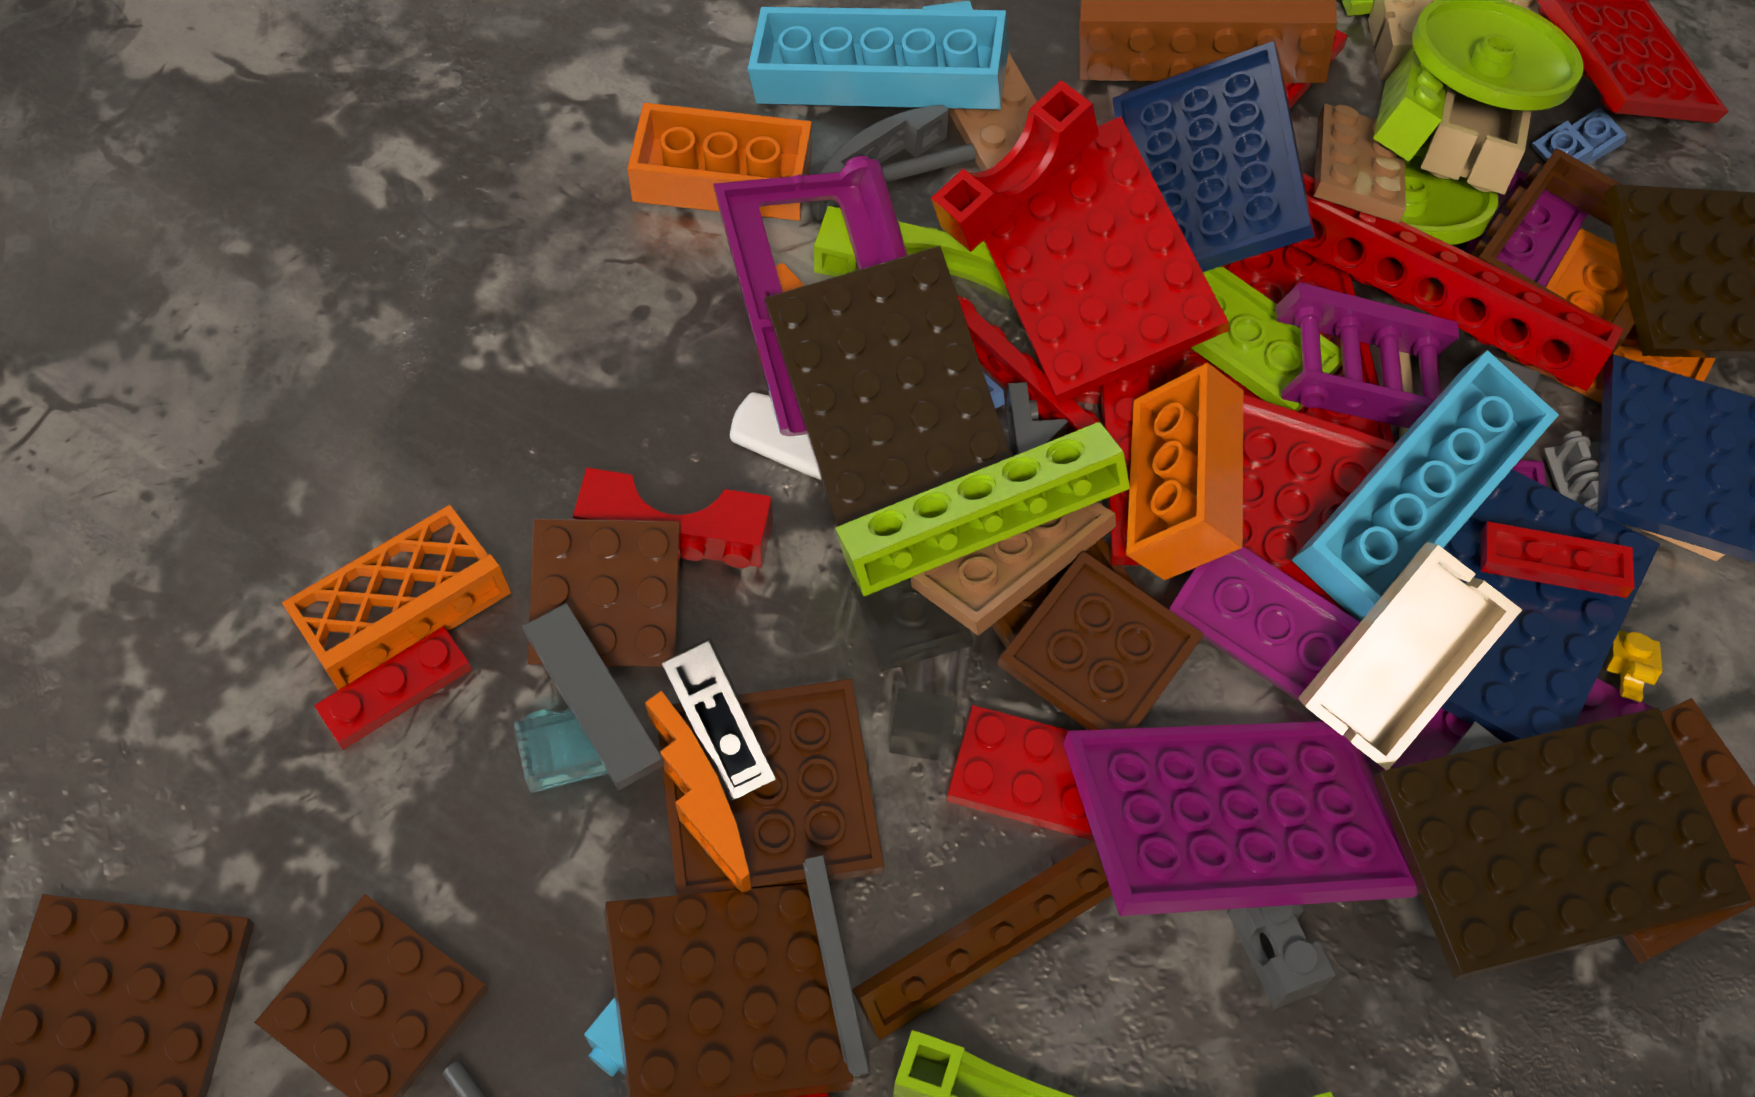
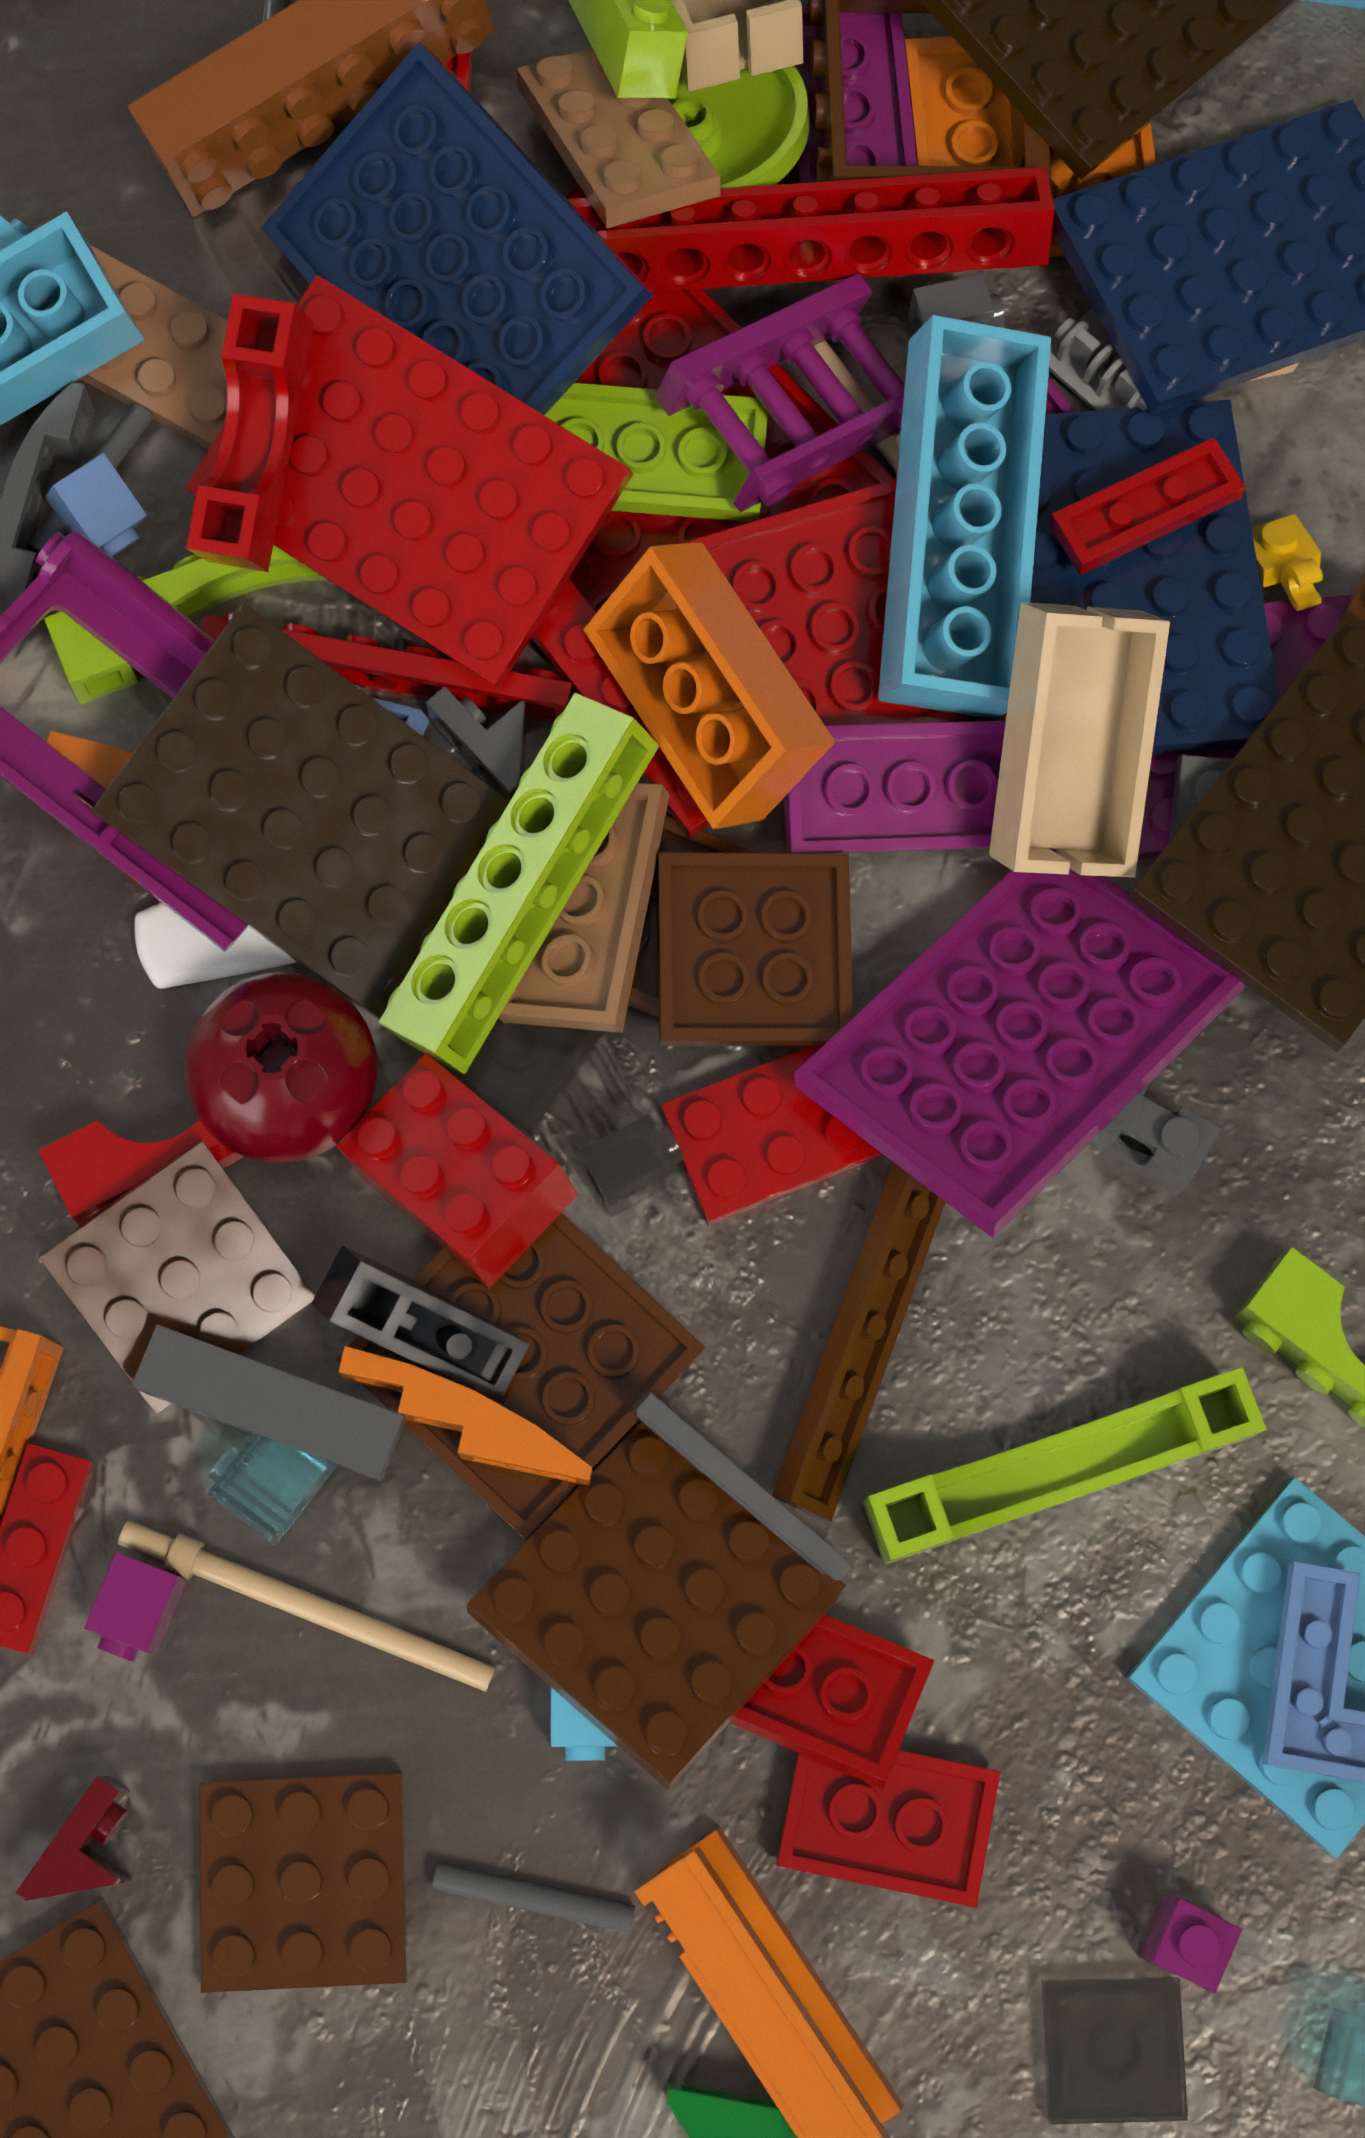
camera: 40 degrees left, 15 degrees up
none -> dark red slope [15,1776,133,1901]
none -> medium blue brick [45,453,147,557]
none -> magenta brick [84,1552,187,1662]
none -> tan bar [118,1520,496,1692]
none -> dark red piece [184,972,378,1163]
none -> red brick [336,1053,579,1289]

